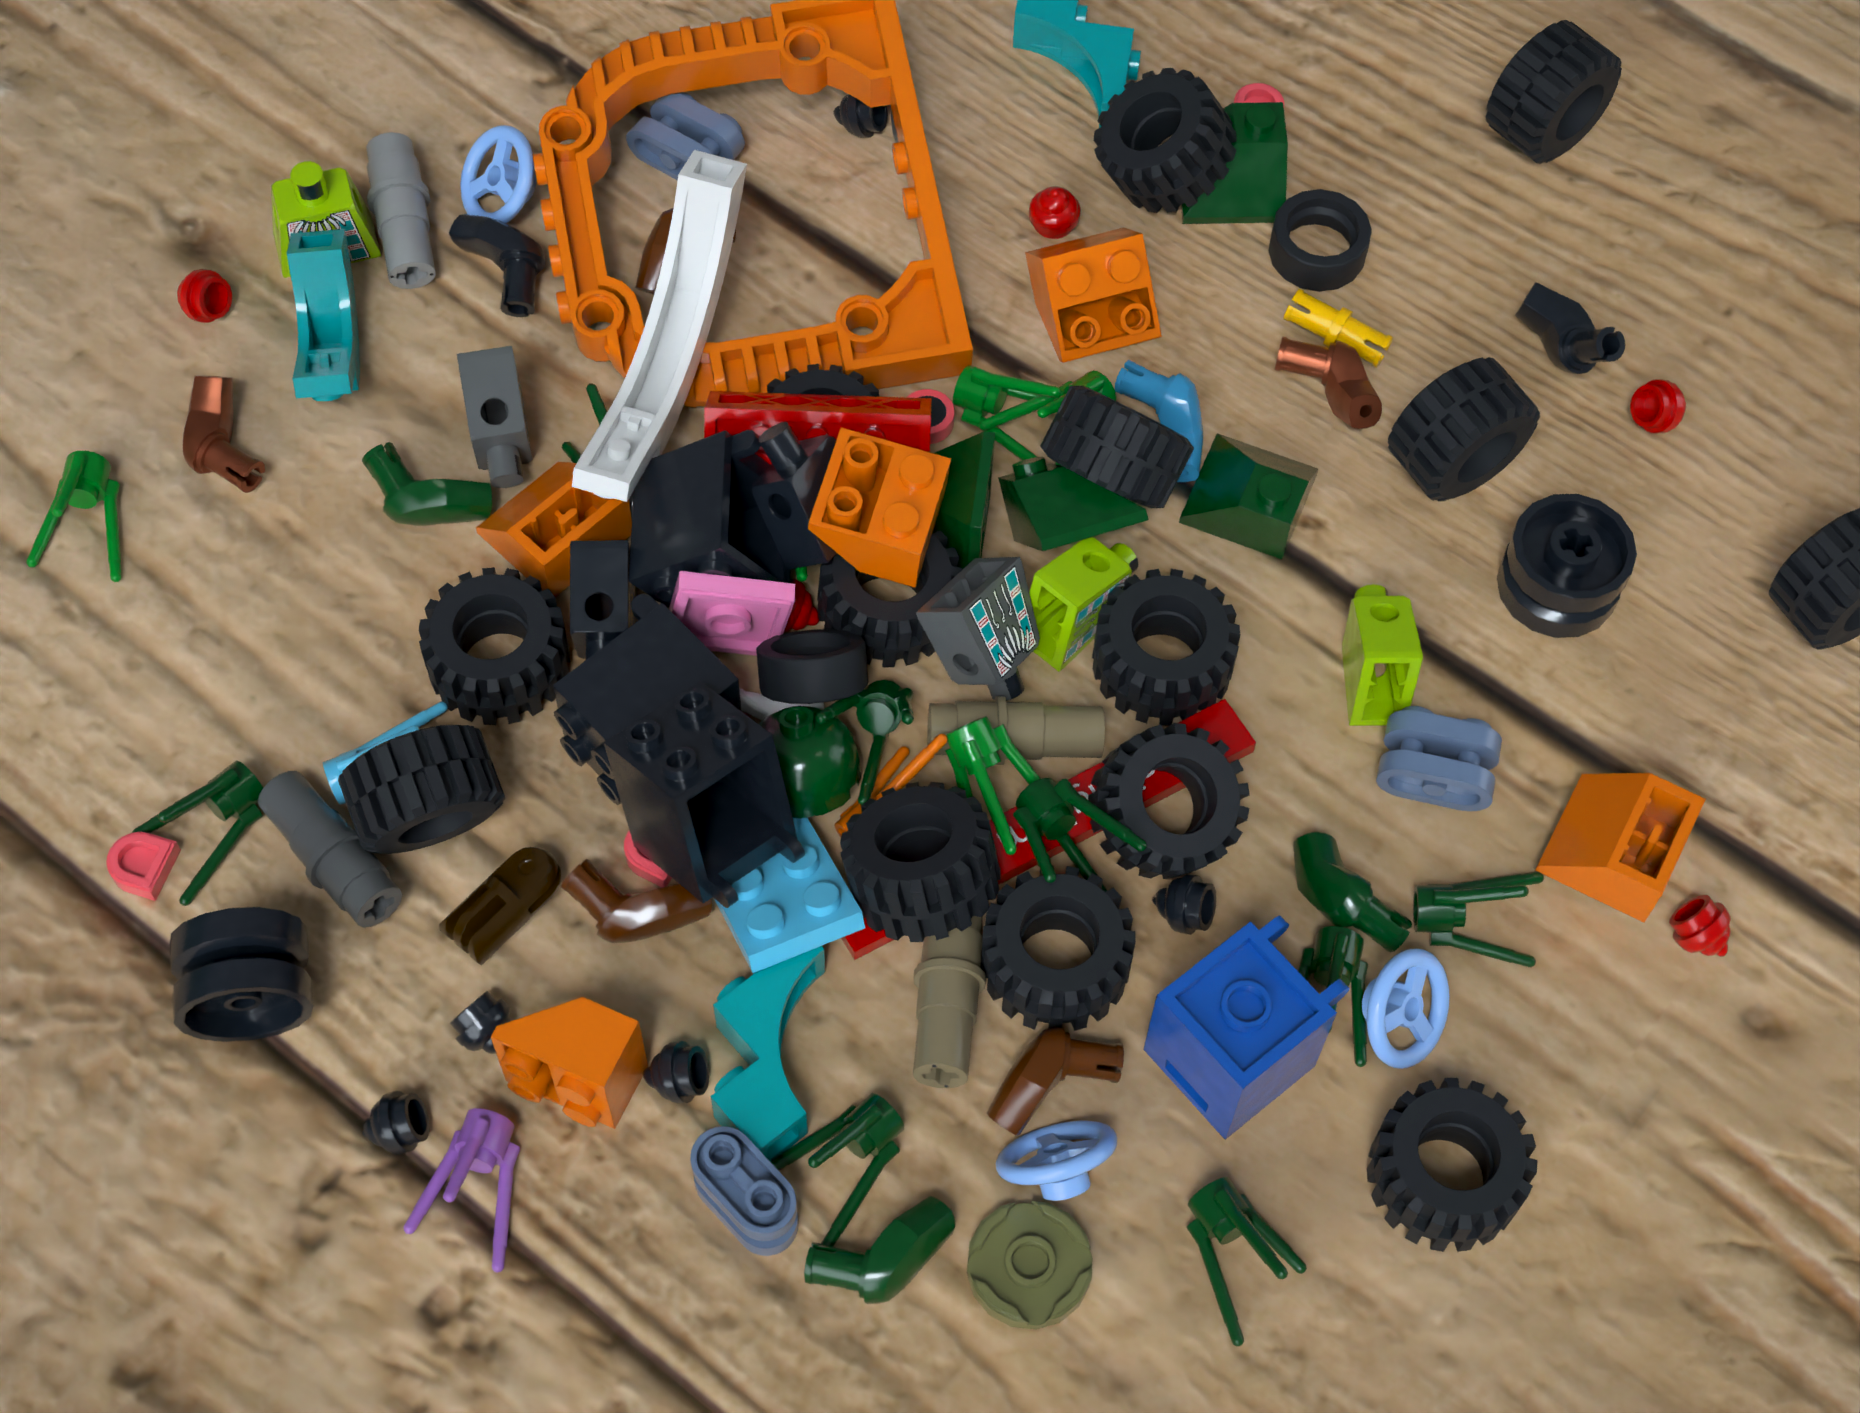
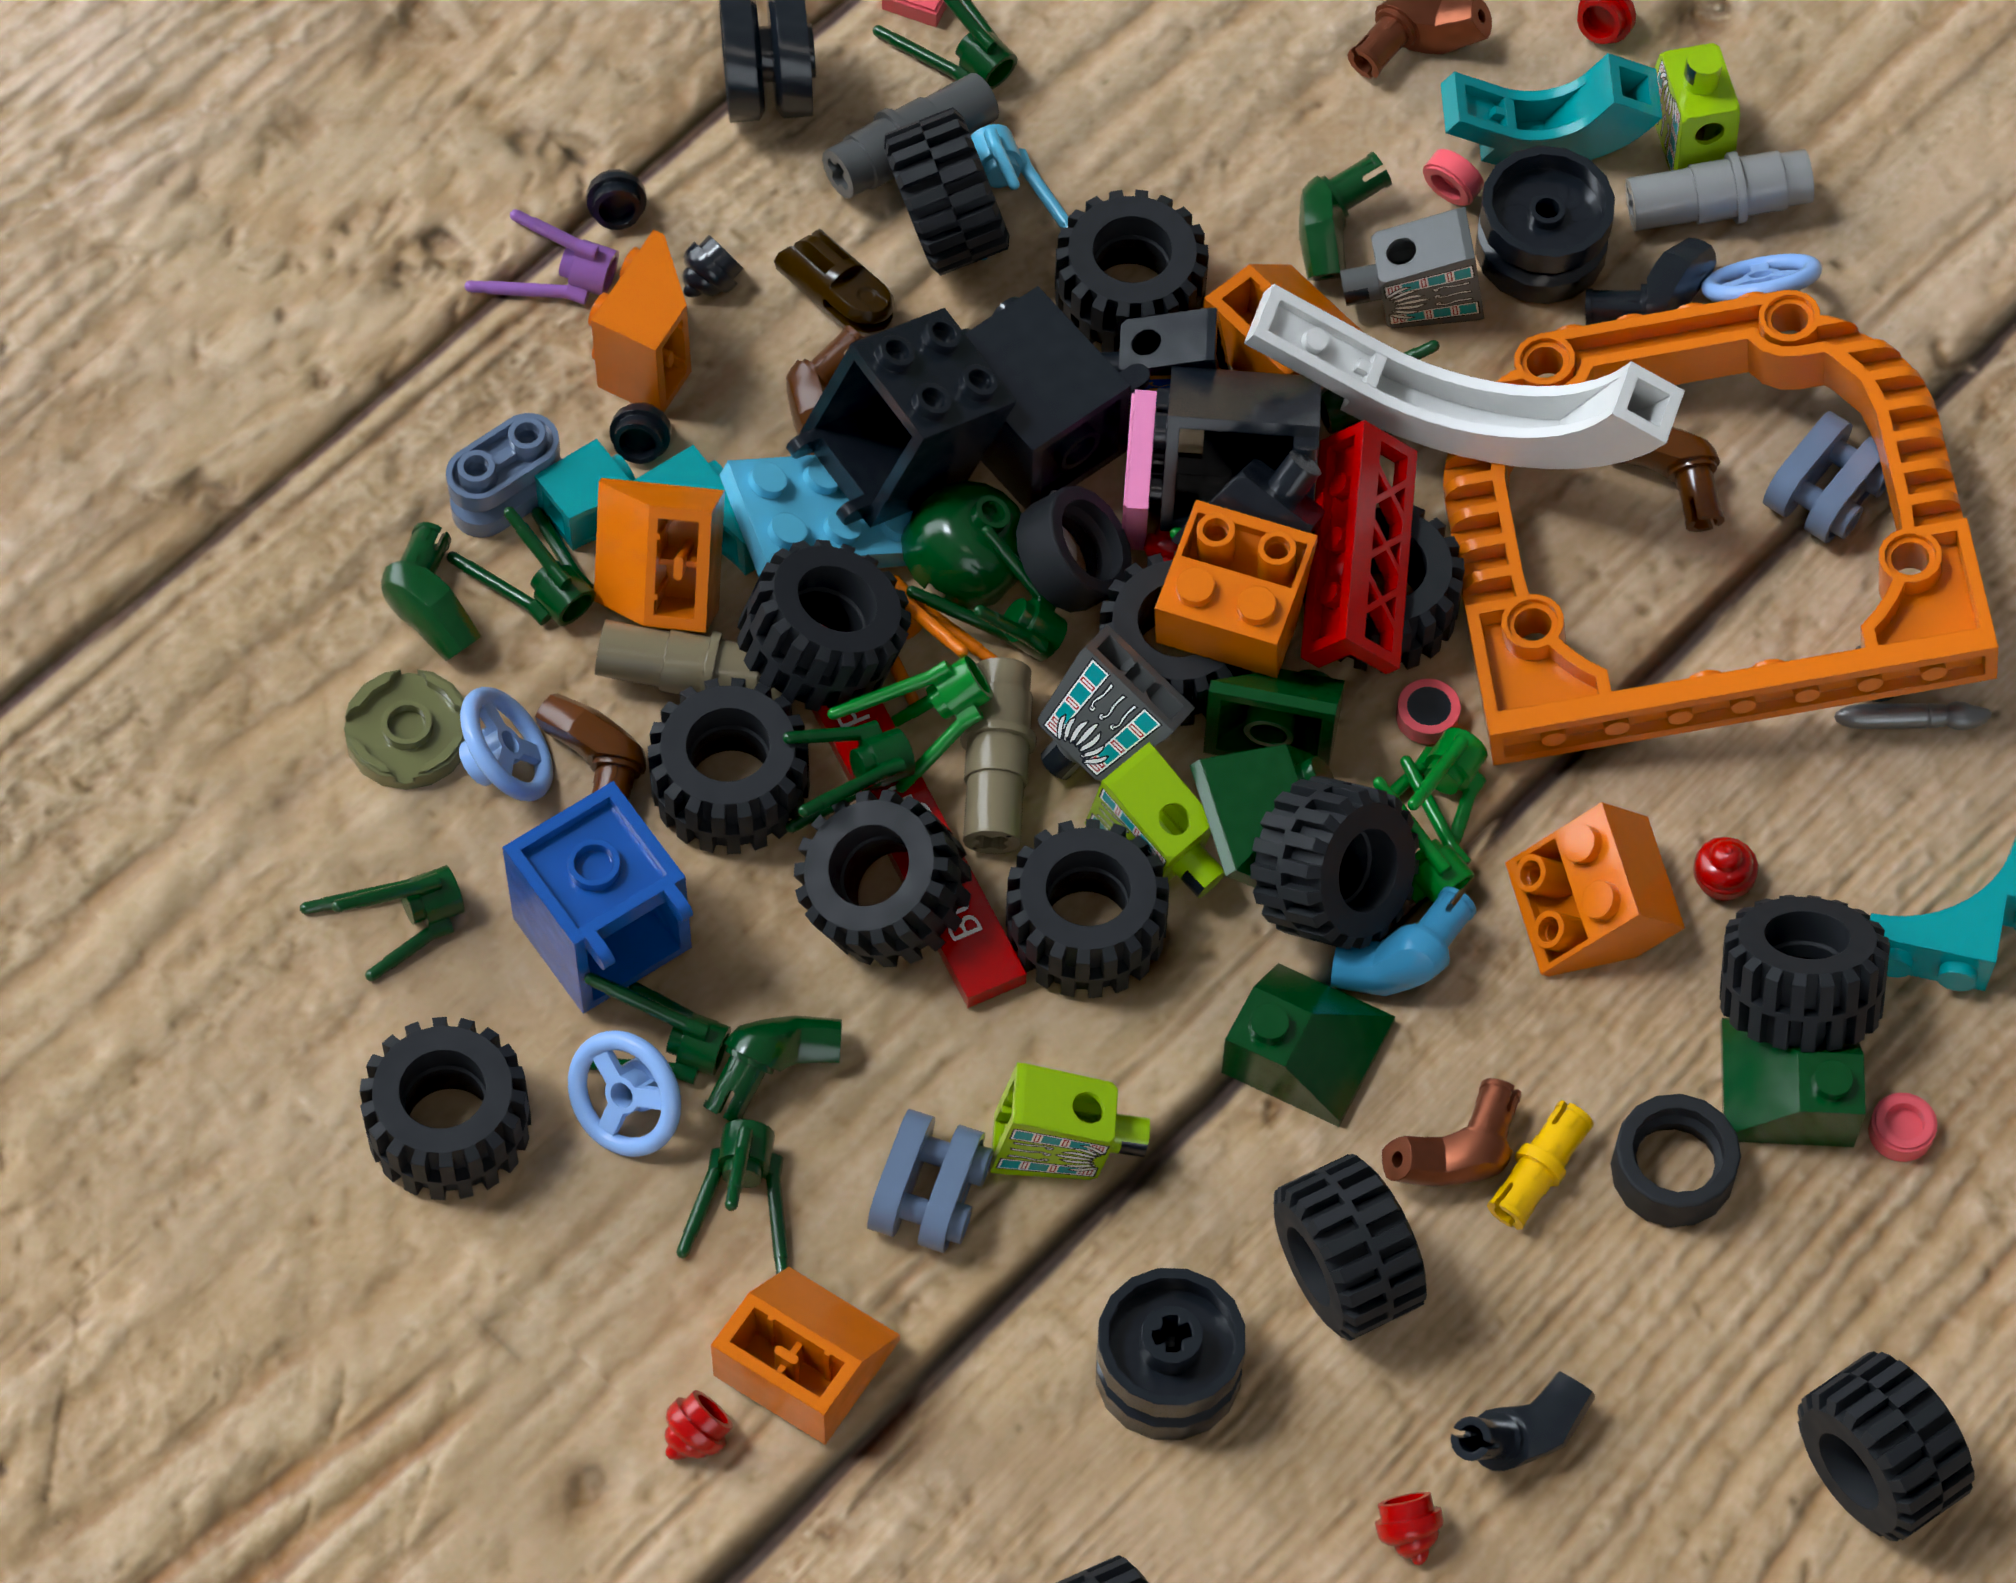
camera: 95 degrees right, 0 degrees up
black plate [1152,874,1216,935] -> none
none -> orange slope [594,478,725,633]
none -> coral tile [1423,149,1484,206]
none -> black wheel [1475,146,1615,304]

